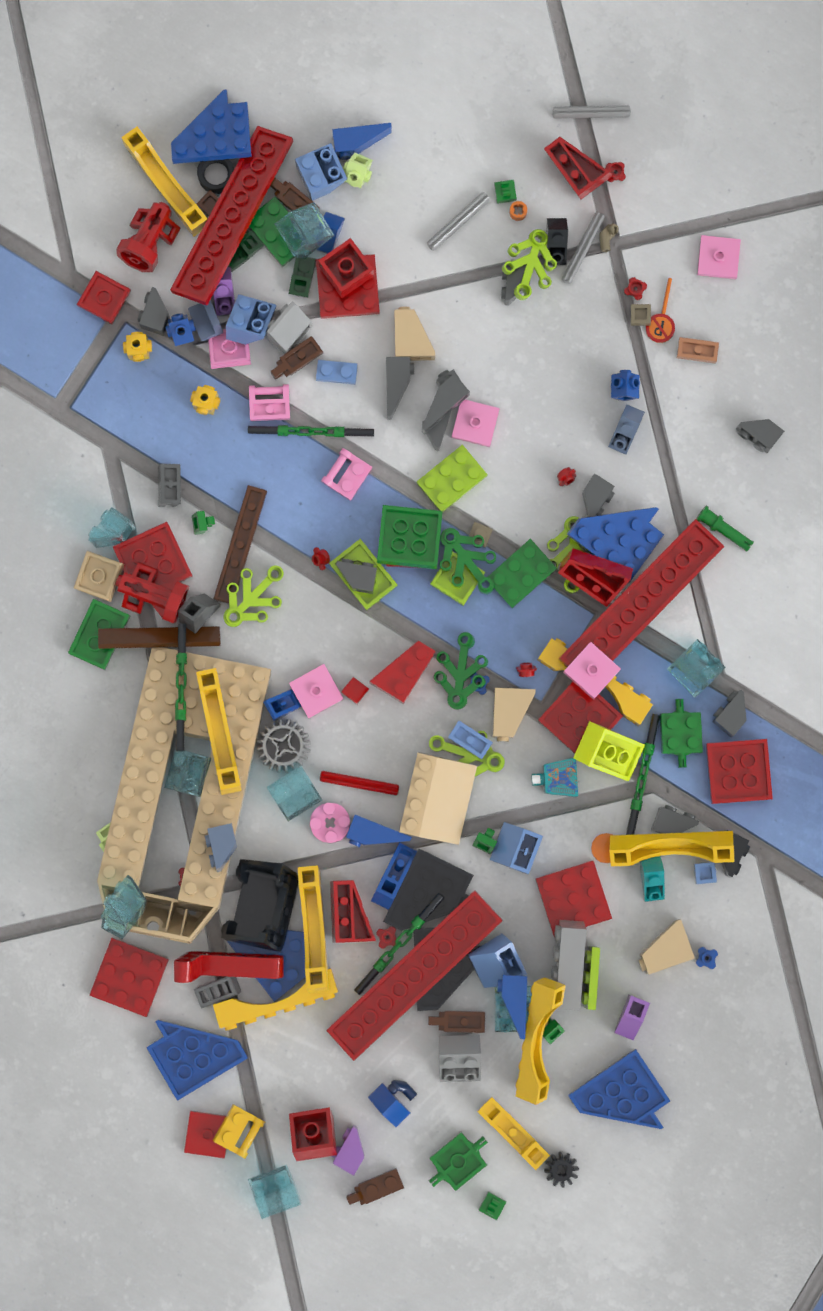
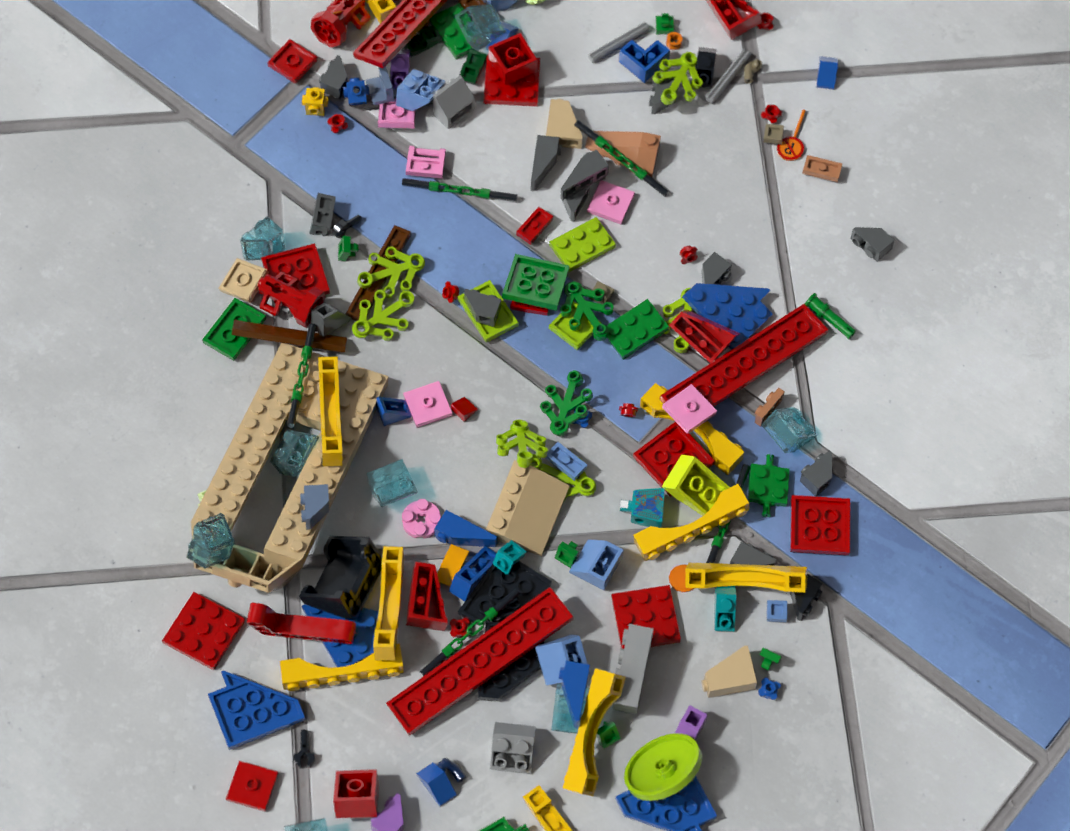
camera: 10 degrees right, 20 degrees down
yellow brick [190,385,221,415] -> none
flat silver slope [194,976,241,1008] -> none
yellow plate [213,1104,265,1159] -> none
light grey gear [256,719,311,773] -> none
reddish brown hinge [271,336,323,380] -> none
medium blue plate [316,360,358,385] -> none
red axle [320,771,399,795] -> none
bright pink plate [321,448,372,501] -> none
red wedge [369,641,436,704] -> none
reddish brown hinge [428,1011,485,1033] -> none
tan slope [492,688,536,742] -> none
lime plate [581,946,600,1010] -> none
sand blue slope [608,404,645,454] -> none
blue brick [611,370,640,401] -> none
bright pink plate [697,235,741,279] -> none
none -> black bar [294,729,315,768]
none -> red plate [327,114,348,133]
none -> black bar [332,215,362,238]
none -> lime plant [357,247,425,298]
none -> light orange slope [437,544,470,586]
none -> teal bracket [493,540,527,575]
none -> lime plant [496,419,548,468]
none -> red plate [516,207,553,245]
none -> piece [574,120,668,196]
none -> nougat wedge [585,131,661,177]
none -> blue brick [619,40,670,83]
none -> lime dish [624,733,702,801]
none -> yellow arch [633,484,749,561]
none -> nougat plate [755,388,785,427]
none -> green tile [759,648,782,670]
none -> blue slope [816,56,838,90]

